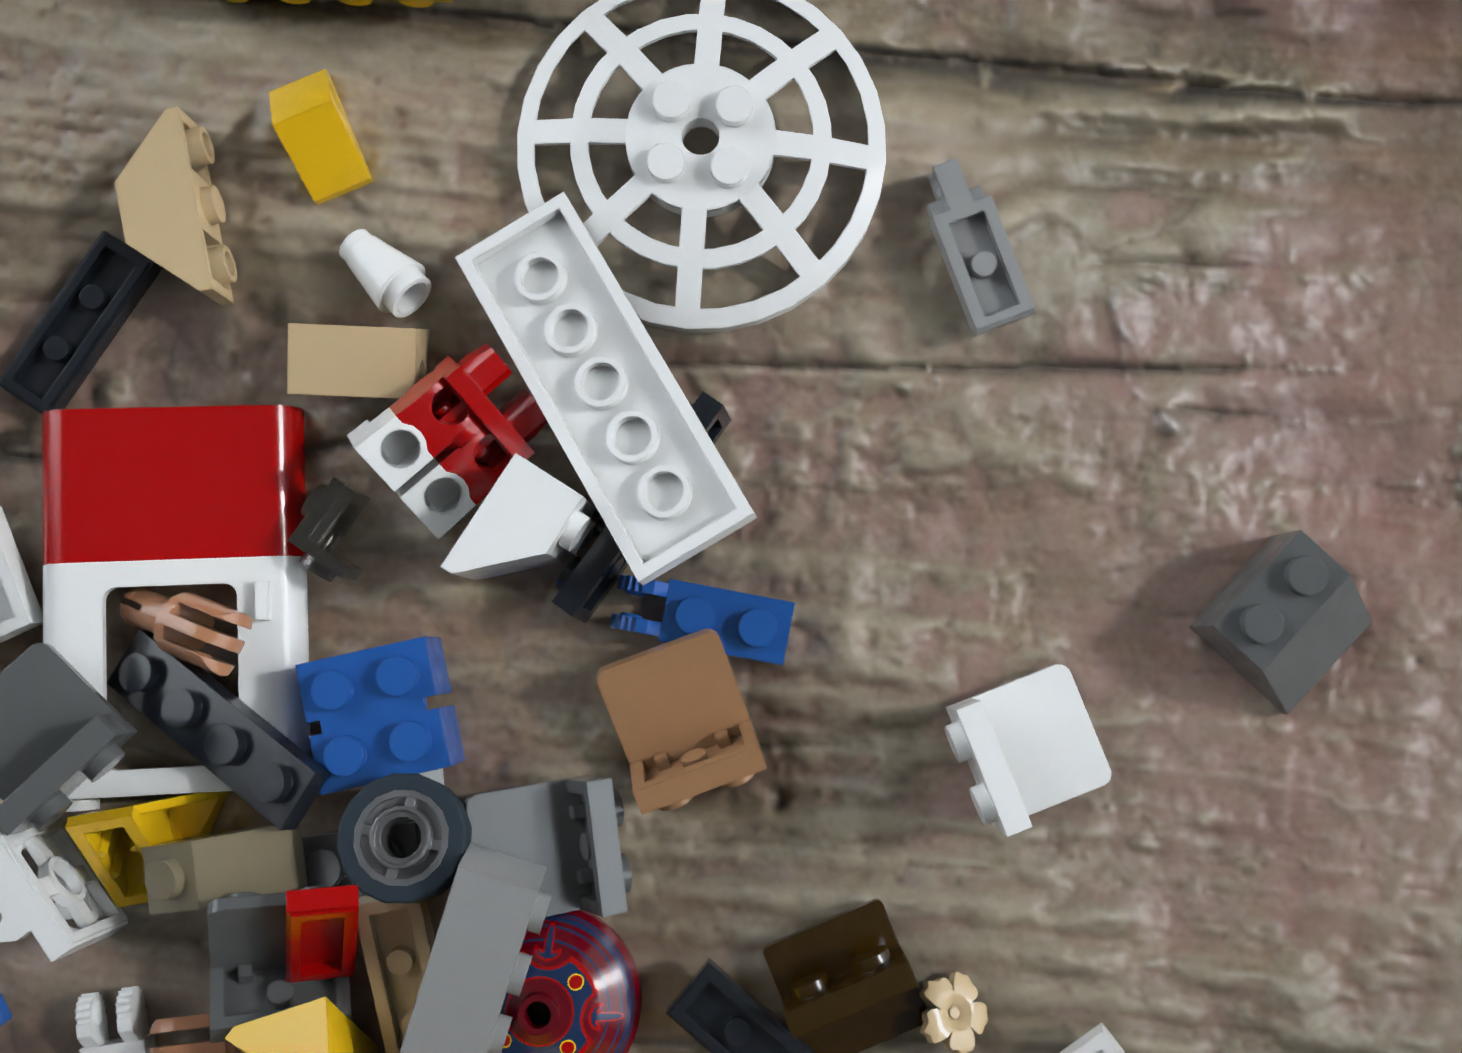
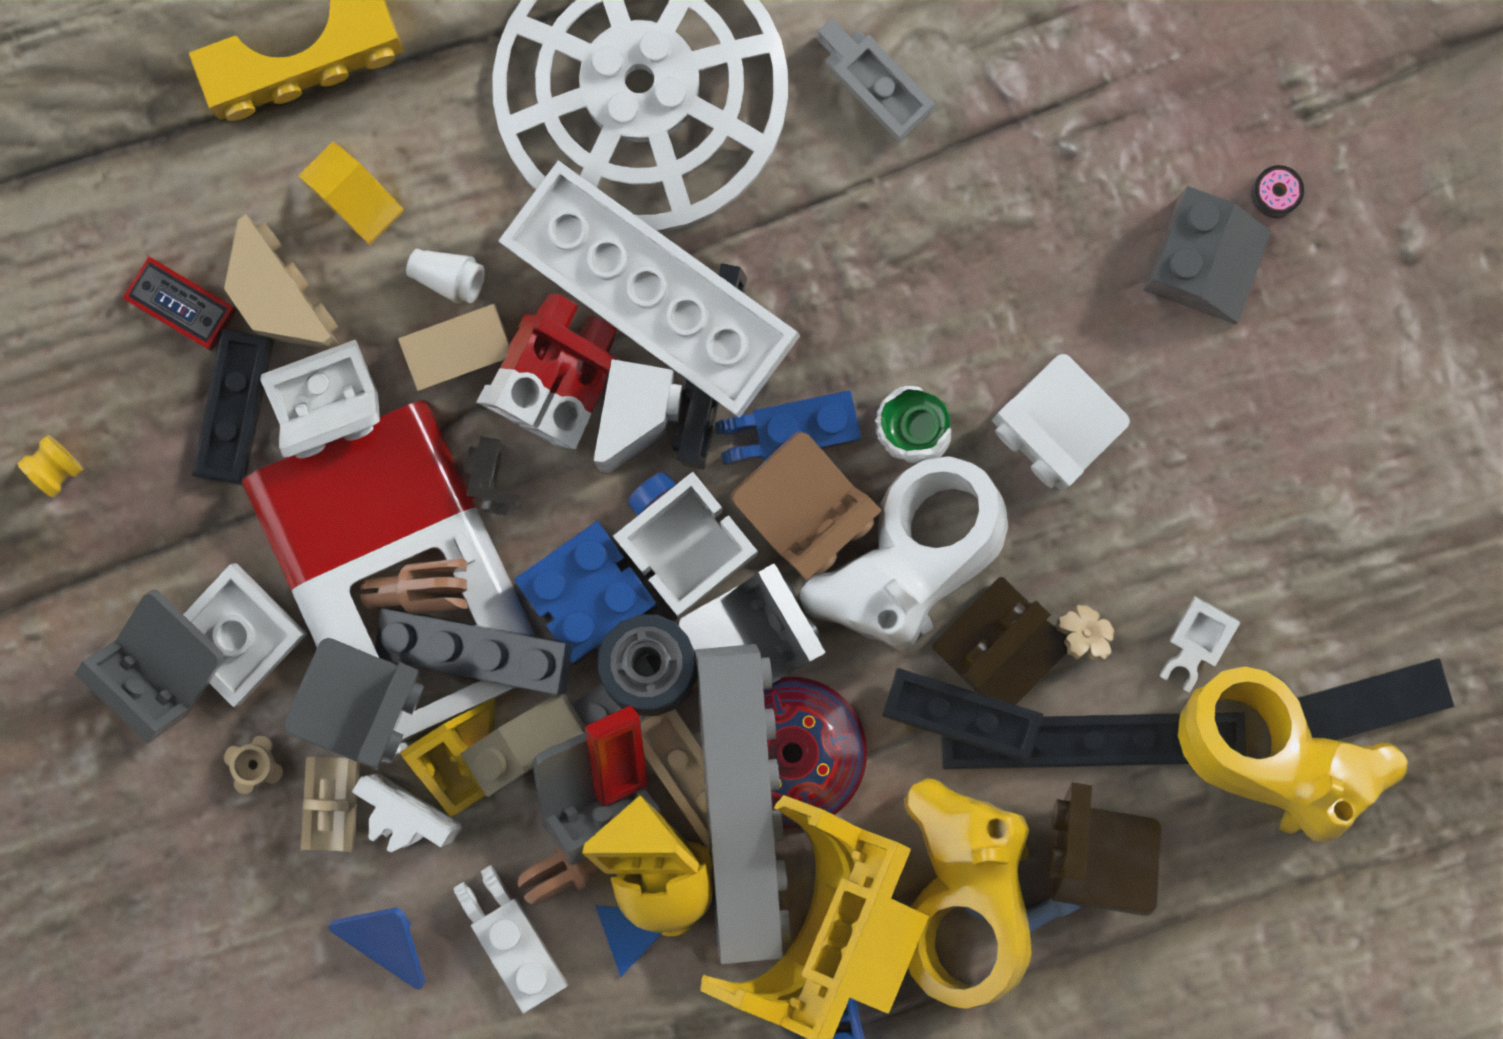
camera: 30 degrees left, 0 degrees up
none -> tile [123,256,237,351]
none -> white bracket [261,339,380,459]
none -> white piece [613,472,758,618]
none -> blue tile [628,472,677,516]
none -> white animal [800,456,1008,651]
none -> green hair [875,386,952,464]
none -> tile [1251,165,1304,218]

